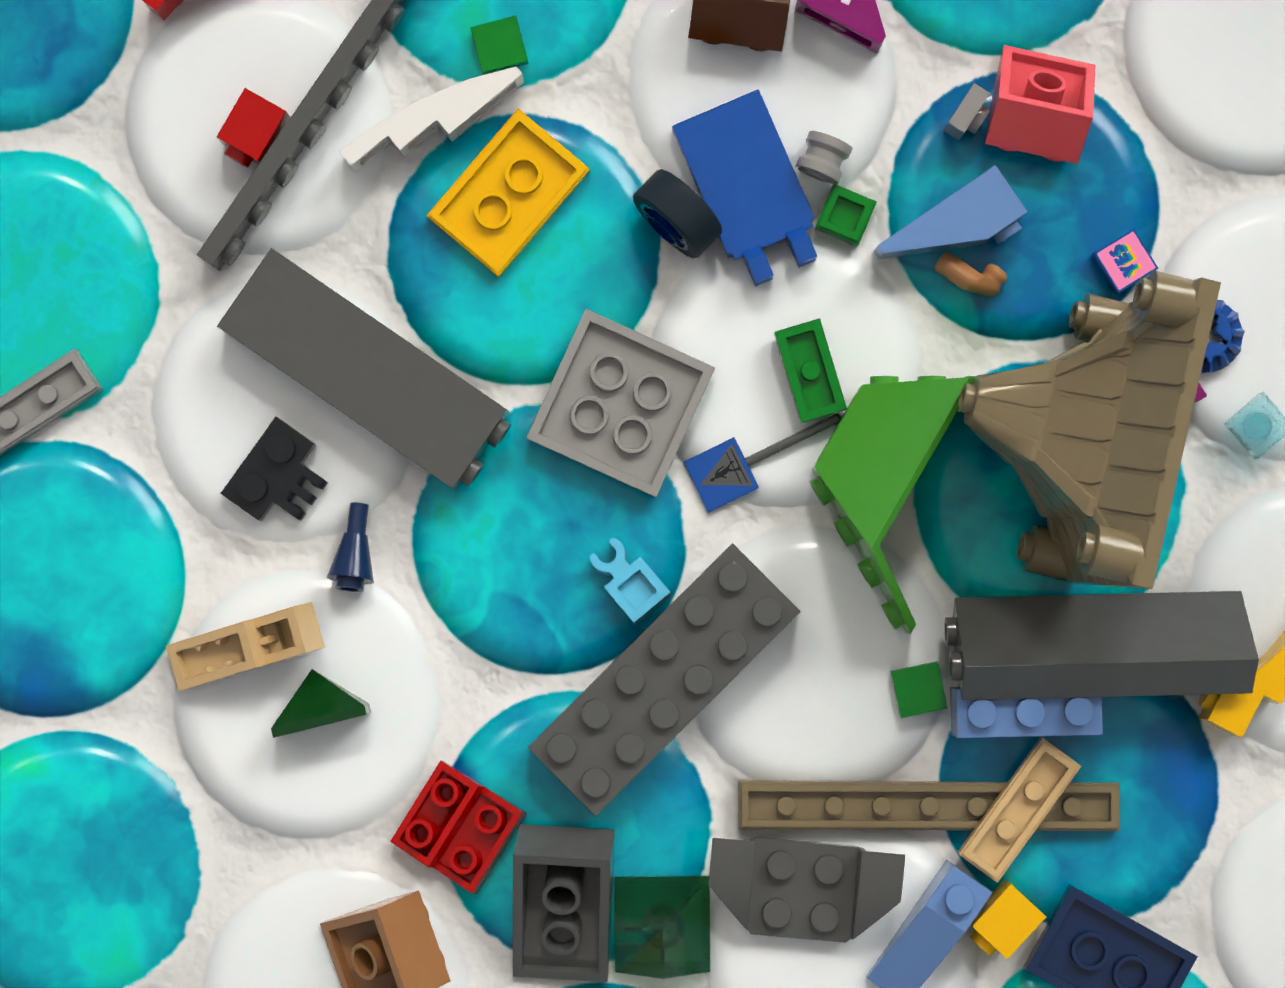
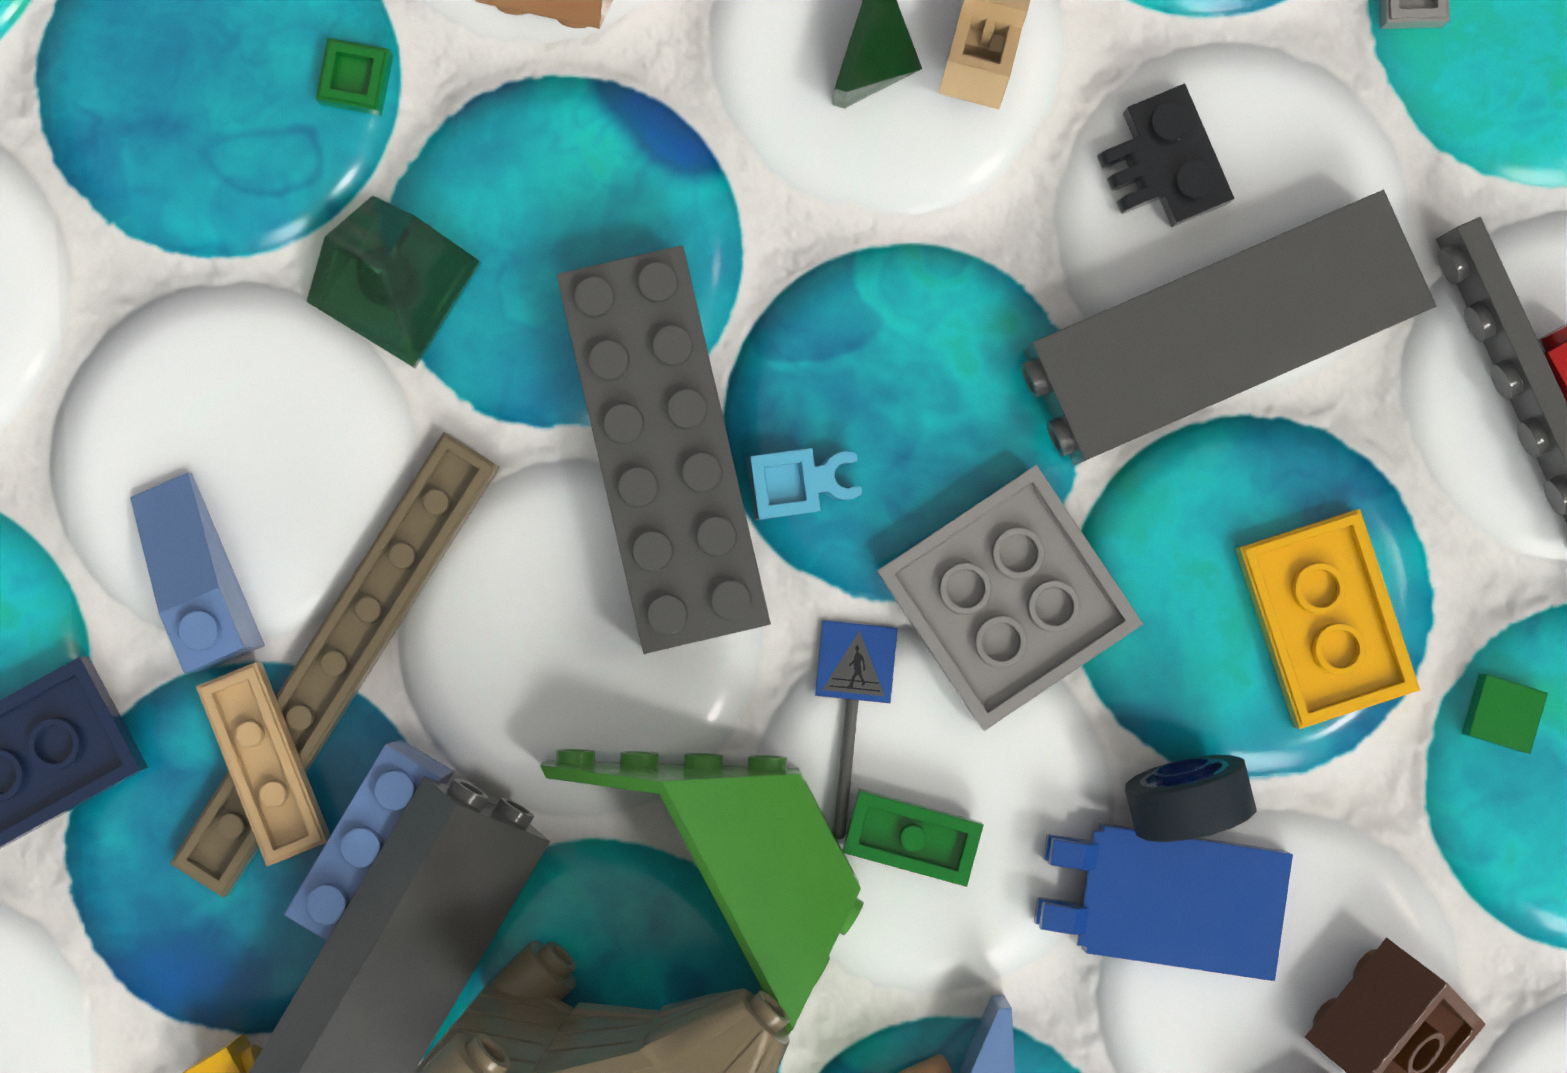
camera: 120 degrees right, 0 degrees up
dark blue cone [327,502,374,592] -> none
white slope [339,67,524,173] -> none
red slope [390,760,527,894] -> none
dark grey slope [513,824,615,982] -> none
dark grey piece [708,837,905,943] -> none
light grey wheel [795,131,853,184] -> none
green tile [814,183,877,247] -> none
green tile [890,661,948,718] -> none
yellow brick [970,879,1046,960] -> none

